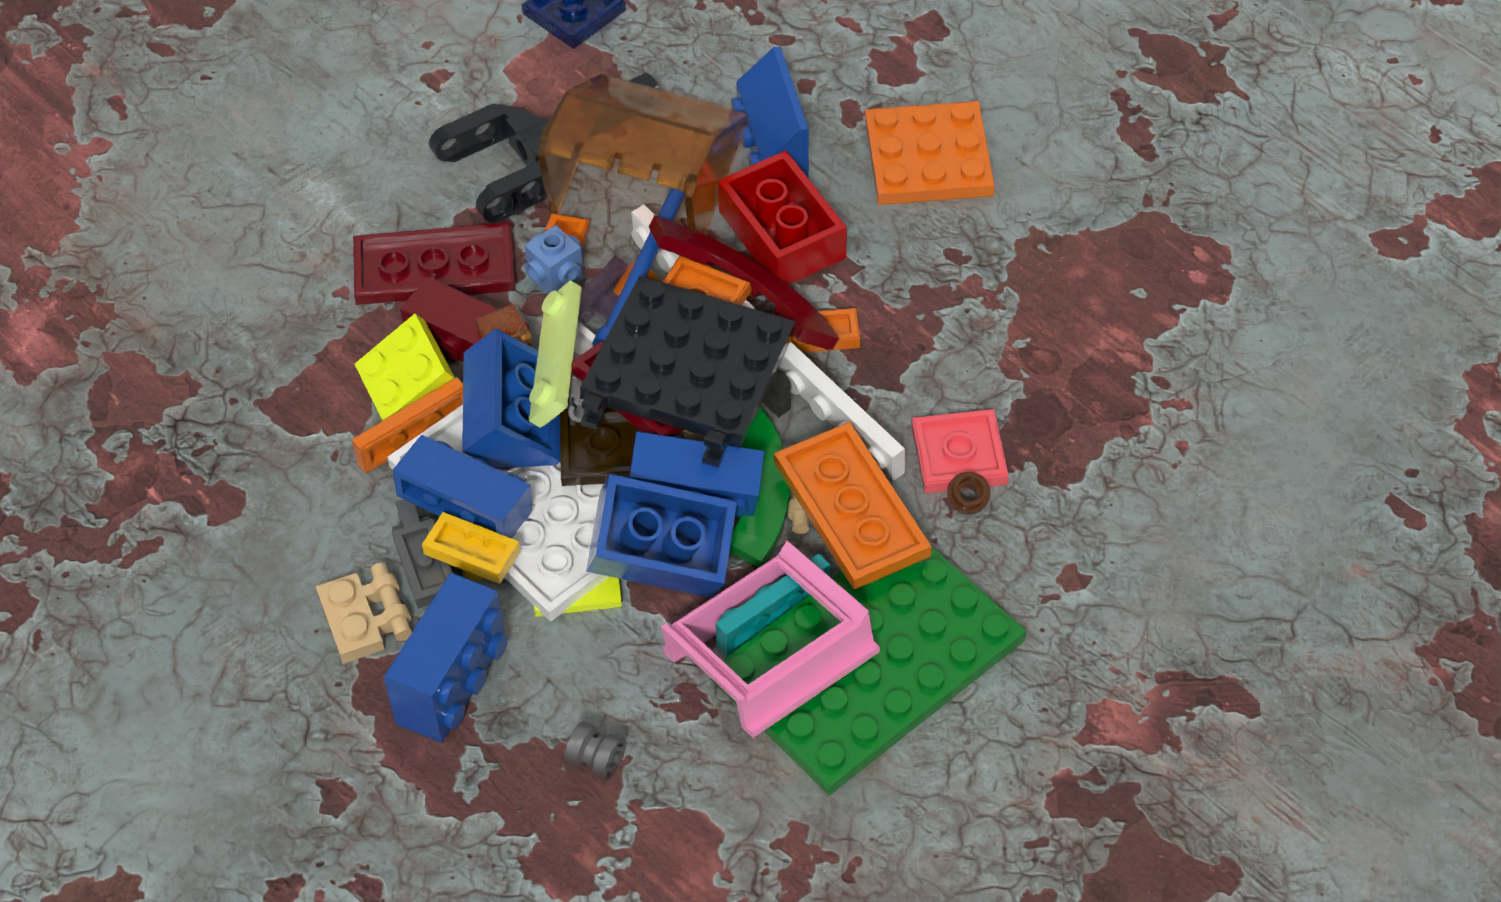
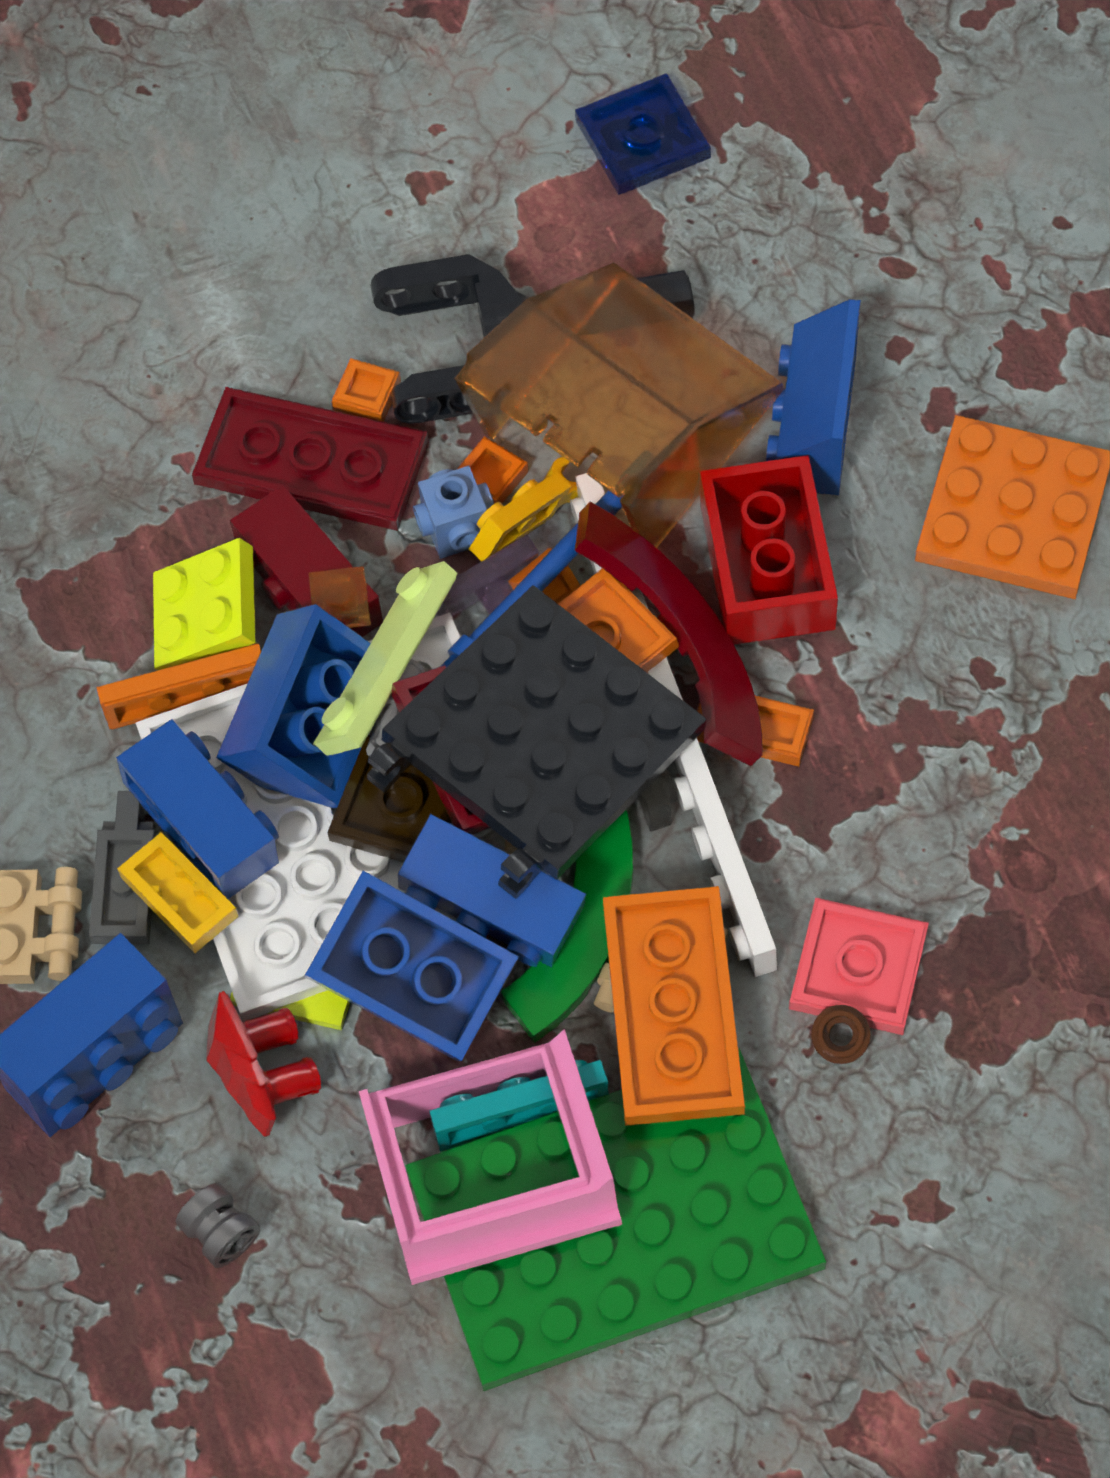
camera: 25 degrees right, 10 degrees up
none -> red connector [206,991,321,1137]
none -> orange tile [332,358,401,422]
none -> yellow plate [469,457,578,564]

